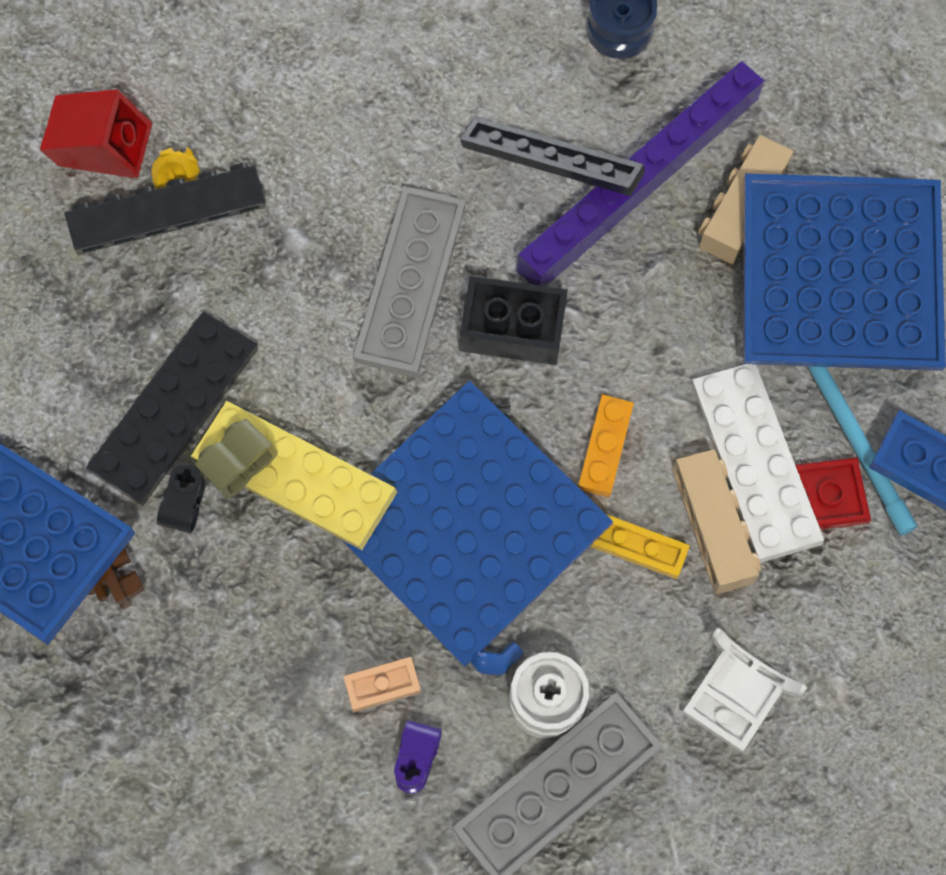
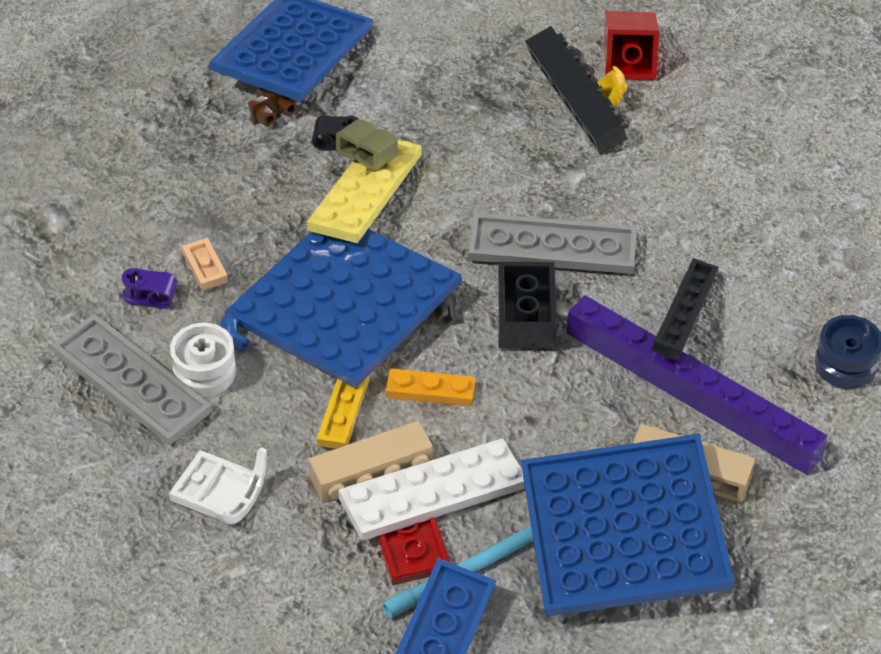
camera: 85 degrees right, 20 degrees down
black plate [86,311,259,506] -> none

